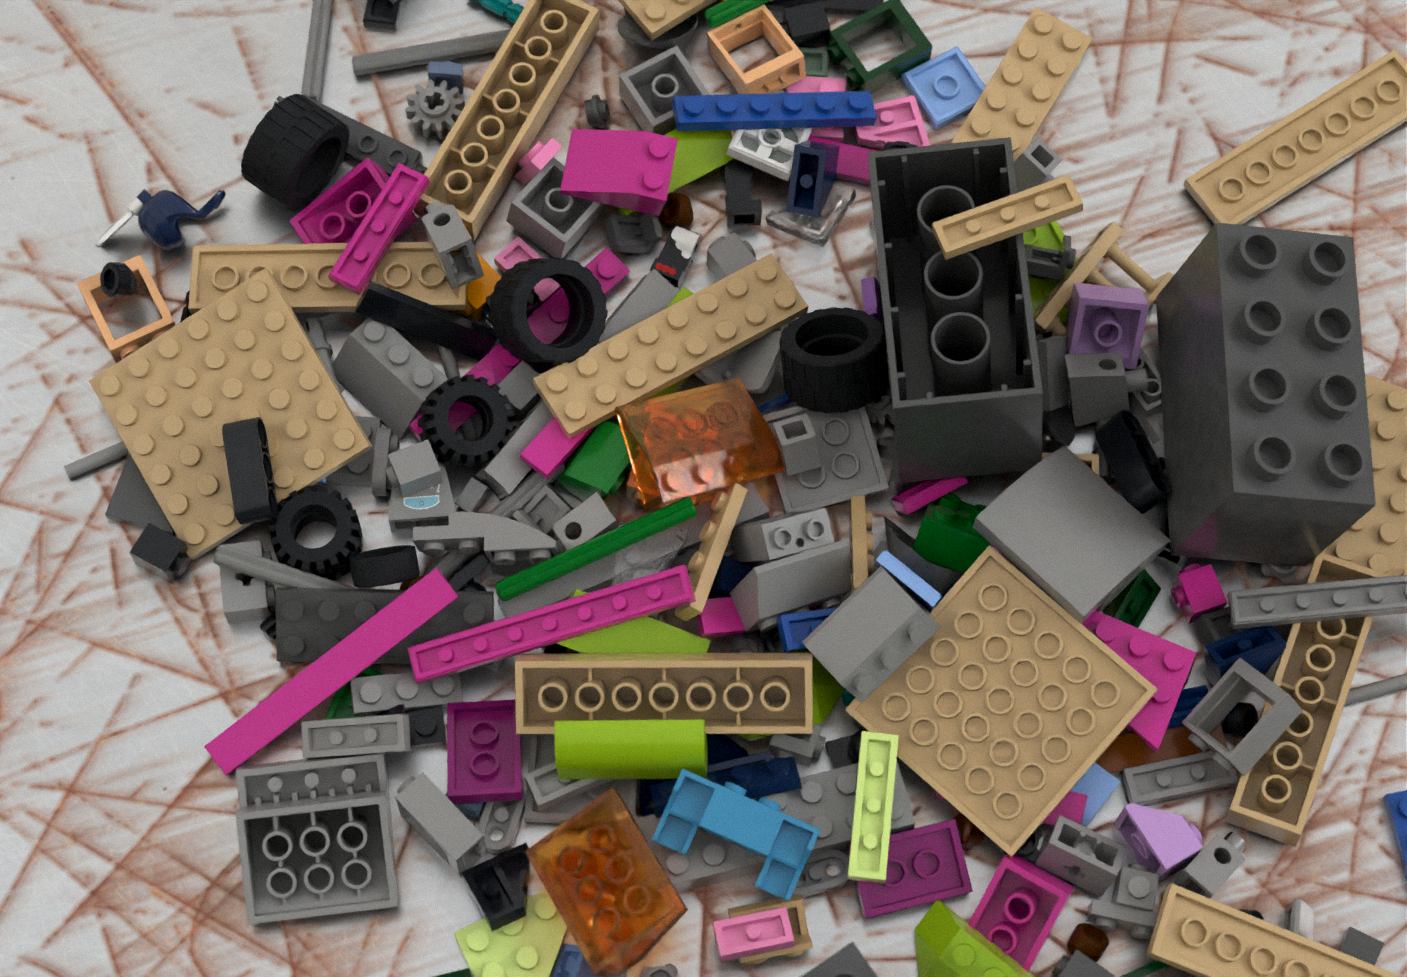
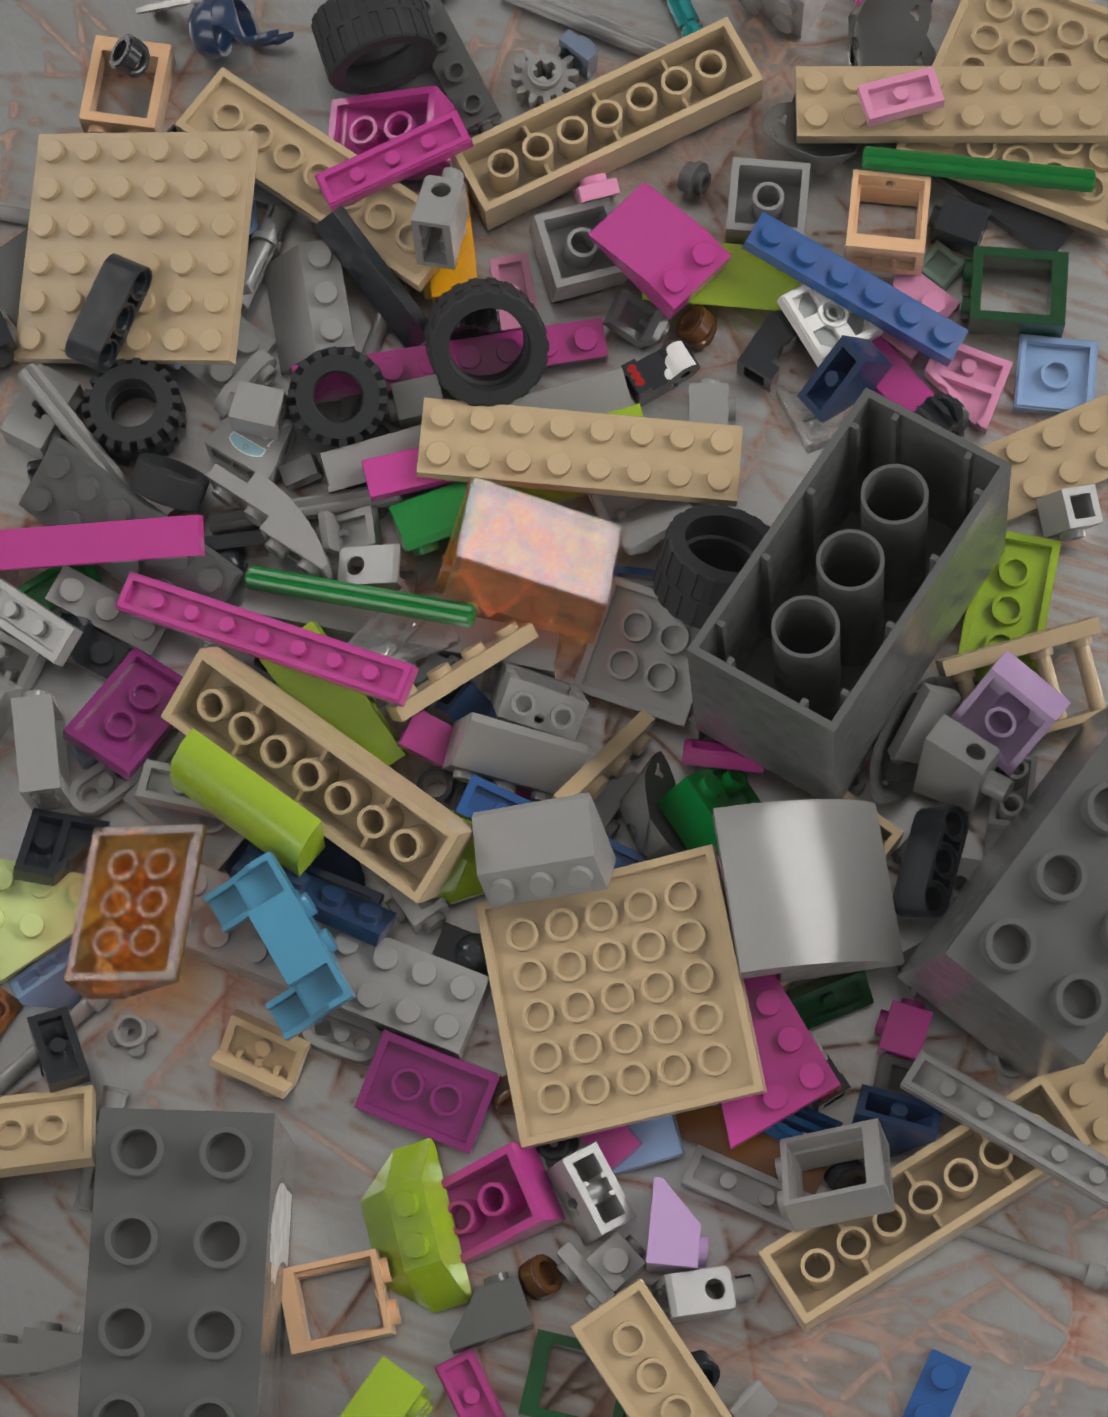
camera: 45 degrees right, 5 degrees up
bright pink plate [713,907,794,962] -> none
light grey brick [773,413,822,476] -> none
yellowish green plate [847,731,899,883] -> none
light blue tile [874,550,941,610] -> none
tan plate [932,174,1083,260] -> none
dark grey bracket [1025,235,1076,281] -> none

